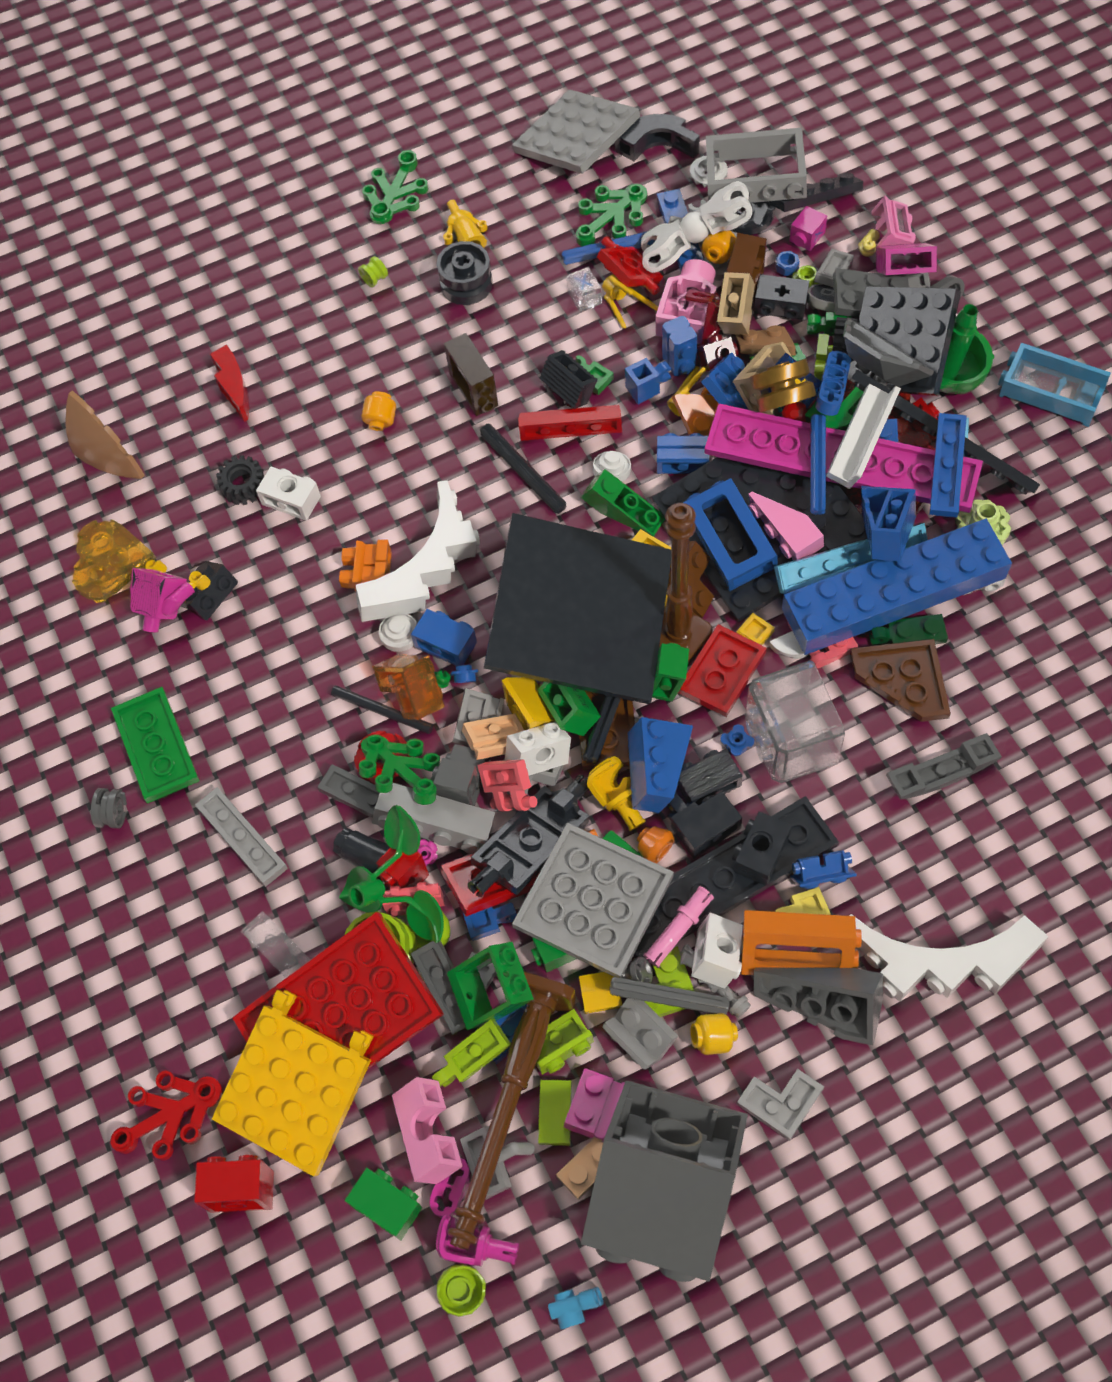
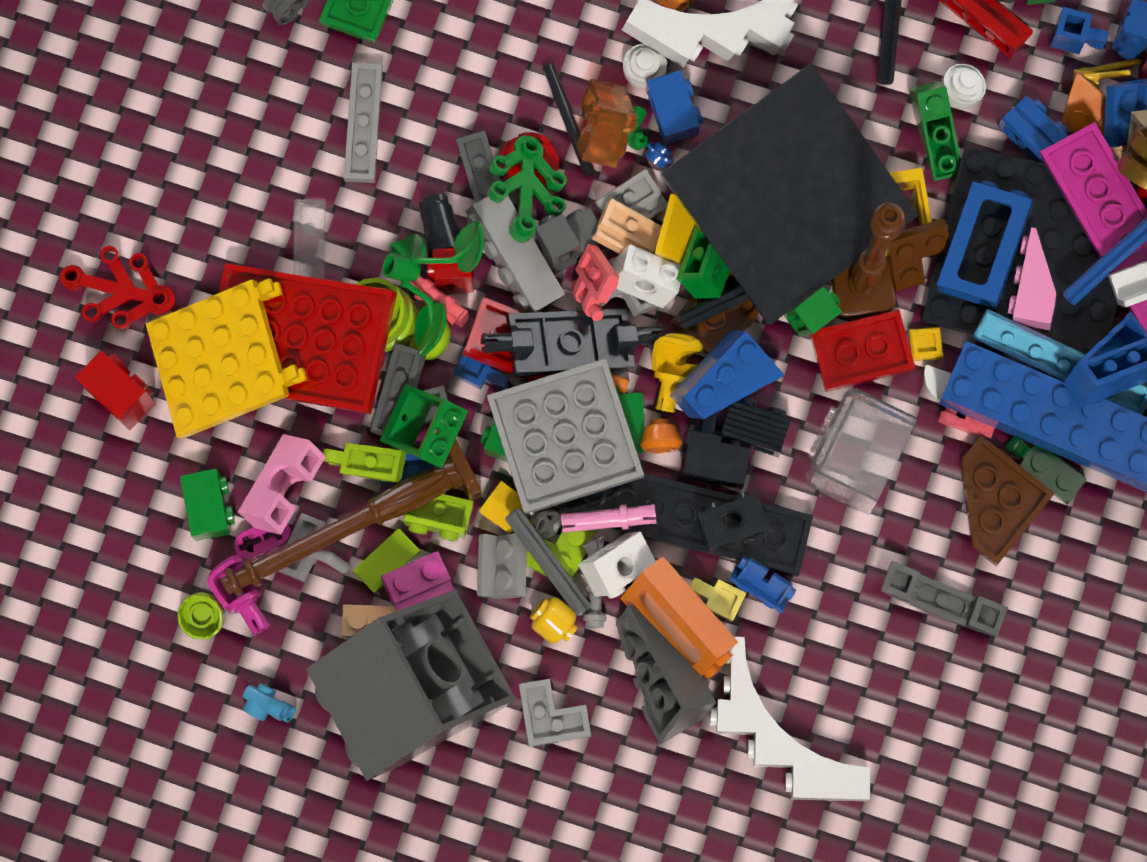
camera: 40 degrees right, 15 degrees up
dark pink plate [417,839,438,866] -> none
blue plate [720,724,754,756] -> none

